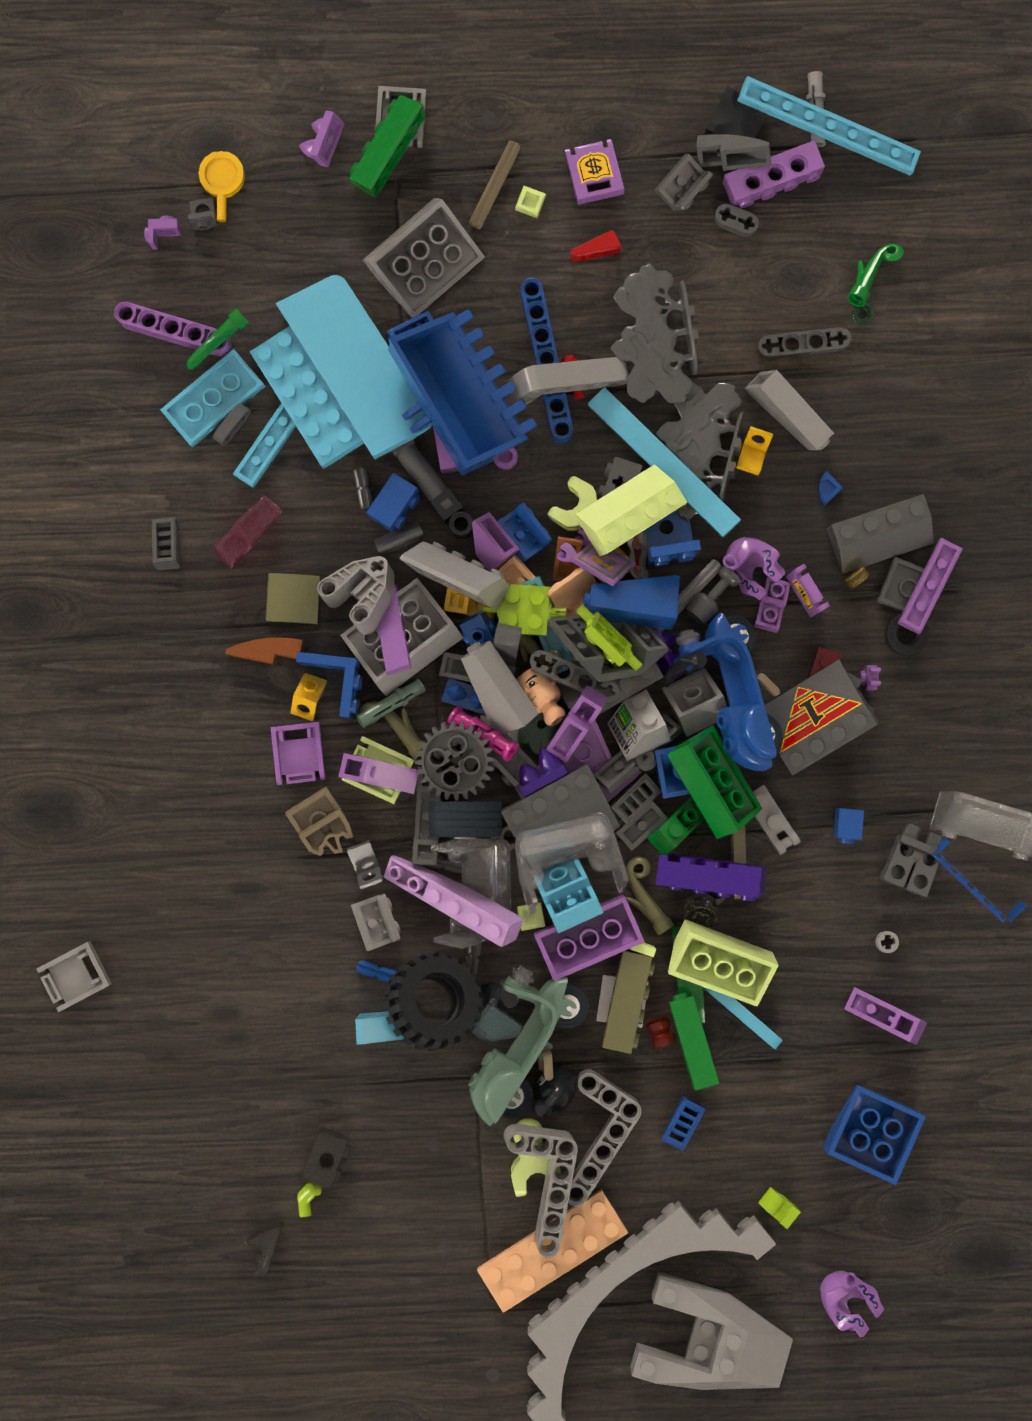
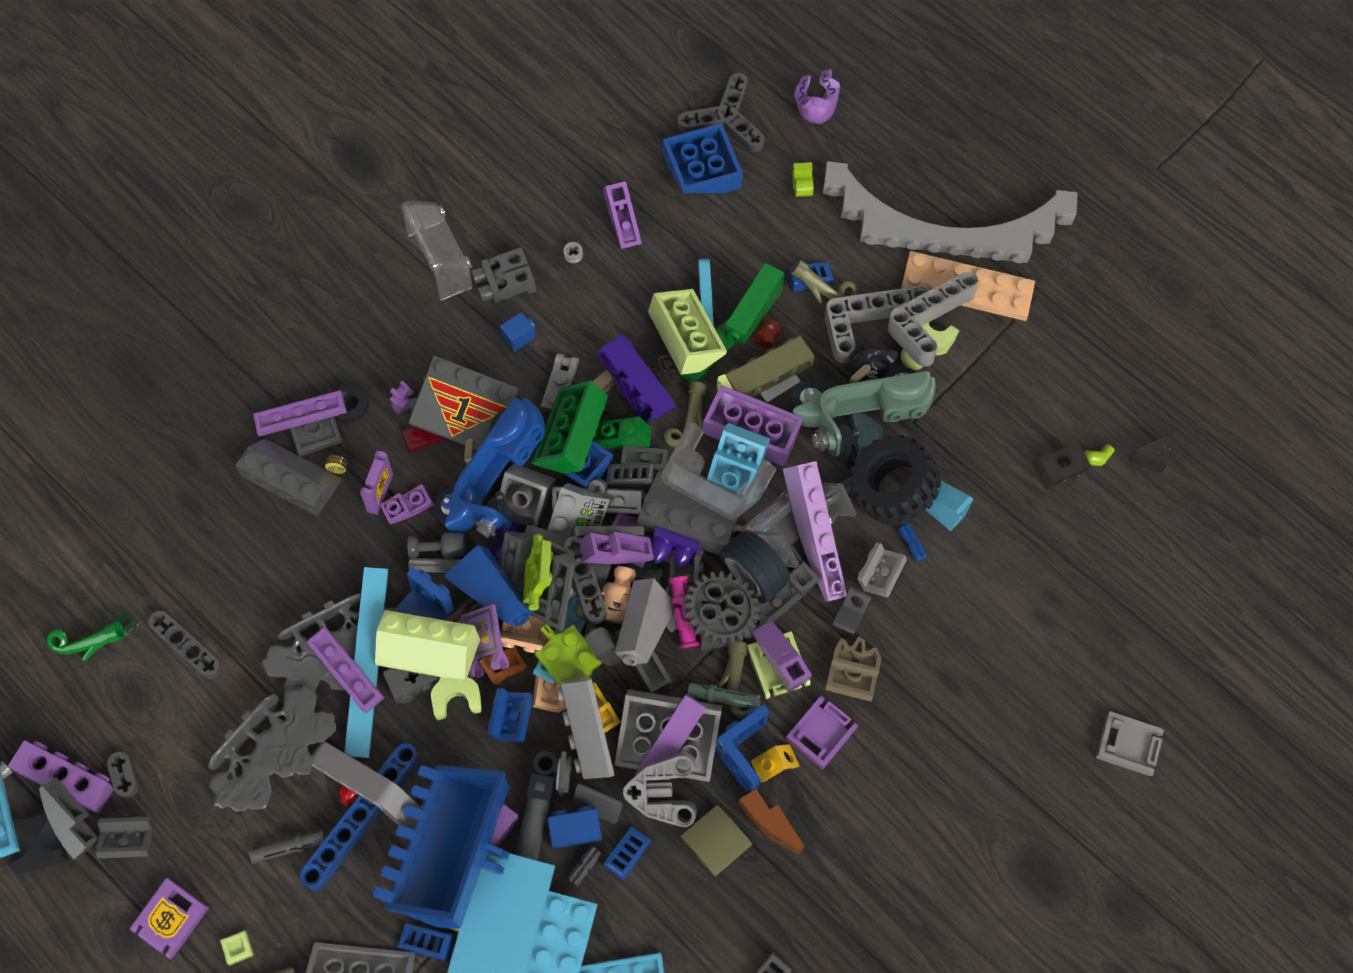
camera: 140 degrees left, 20 degrees down
clear pink slope [213,495,283,568] -> none
blue tile [441,678,486,716] -> none
blue brick [459,610,497,646] -> none
medium lavender slope [472,512,519,572] -> none
yellowish green tile [517,902,545,931] -> none
red slope [570,230,621,262] -> none
light grey wedge [630,1271,793,1390] -> none
medium lavender piece [723,537,785,600] -> none
yellow bracket [736,426,773,475] -> none
light grey slope [744,370,834,450] -> none
blue tile [818,471,843,506] -> none
blue piece [932,838,1027,922] -> none
none -> dark grey pin [249,828,326,864]
none -> medium lavender tile [306,626,385,714]
none -> dark grey piece [556,752,572,796]
none -> dark grey tile [571,526,644,537]
none -> blue slope [603,827,652,882]
none -> dark grey piece [678,73,765,152]
none -> olive plant [790,259,857,304]

